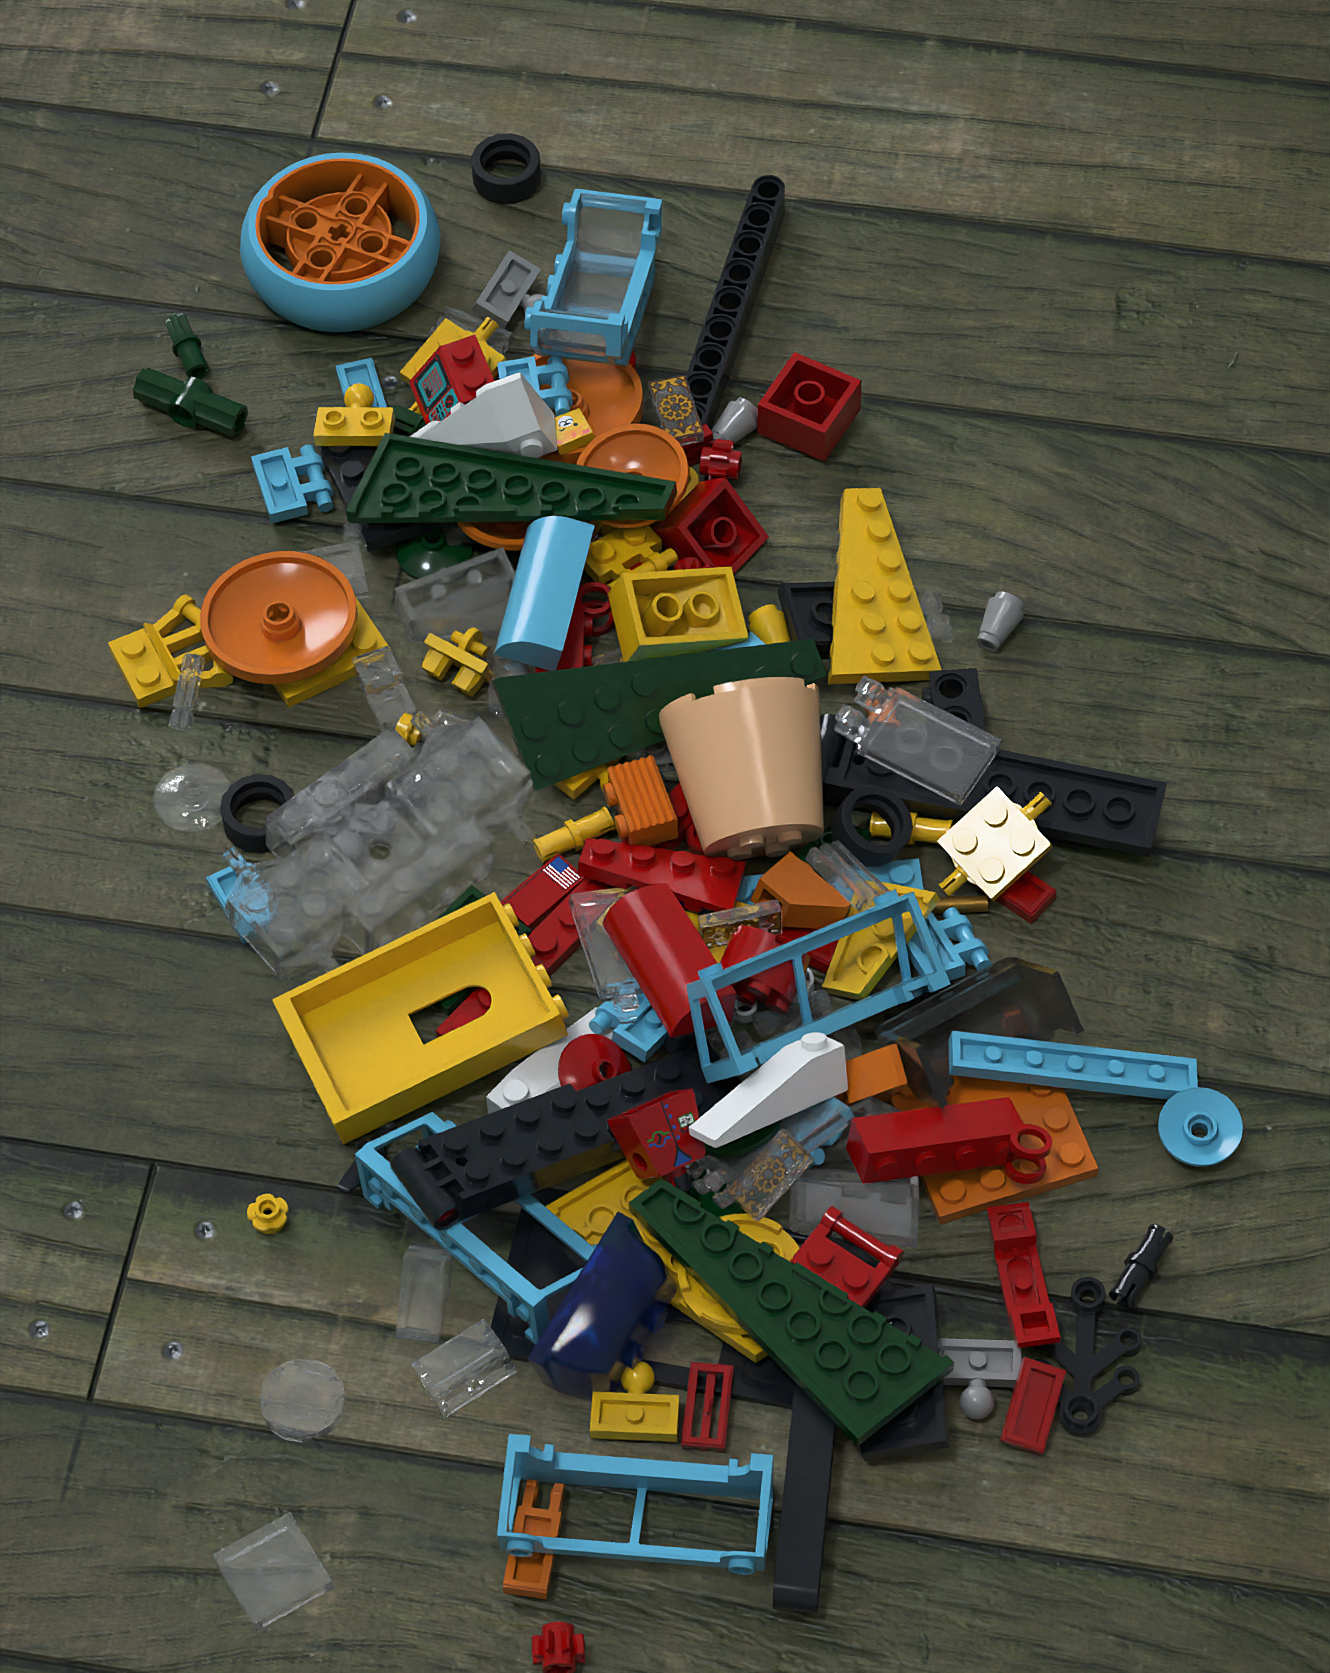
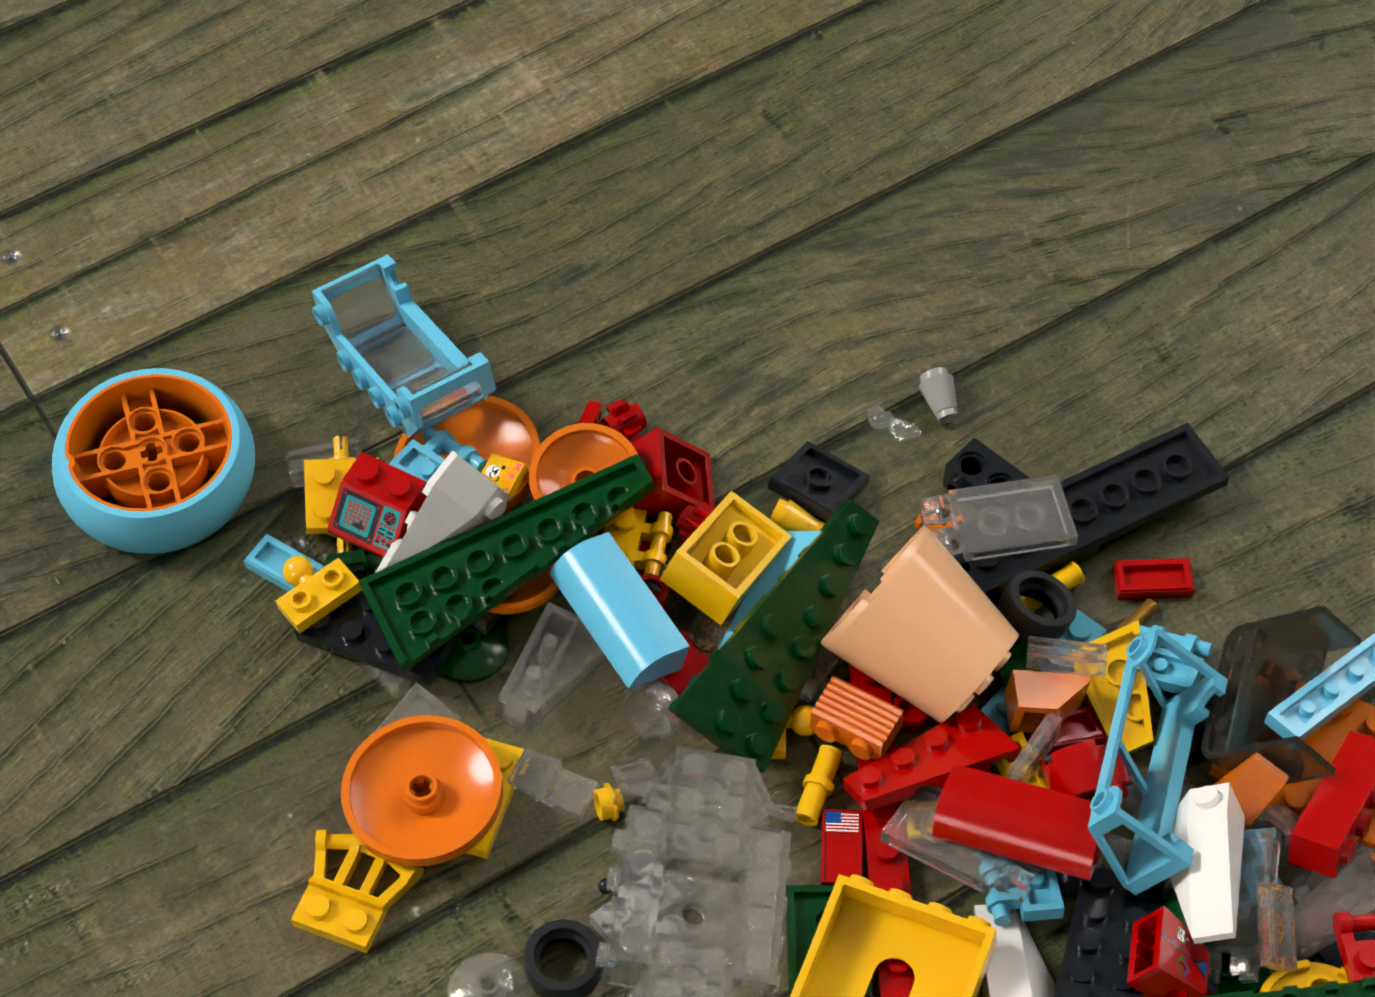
camera: 45 degrees left, 0 degrees up
dark green piece [133,367,248,437] -> none
dark green axle [165,313,210,379] -> none
clear axle [169,653,205,731] -> none
medium azure plate [251,444,334,524] -> none
yellow hips [421,627,498,697] -> none
black tyre [471,133,541,204] -> none
light grey plate [472,250,545,329] -> none
red dish [558,1034,631,1091] -> none
tile [648,374,704,446] -> none
black beam [674,175,785,434] -> none
light grey cone [711,397,758,444] -> none
red brick [757,352,861,462] -> none
yellow wing [828,488,942,684] -> none
plate [937,787,1053,902] -> none

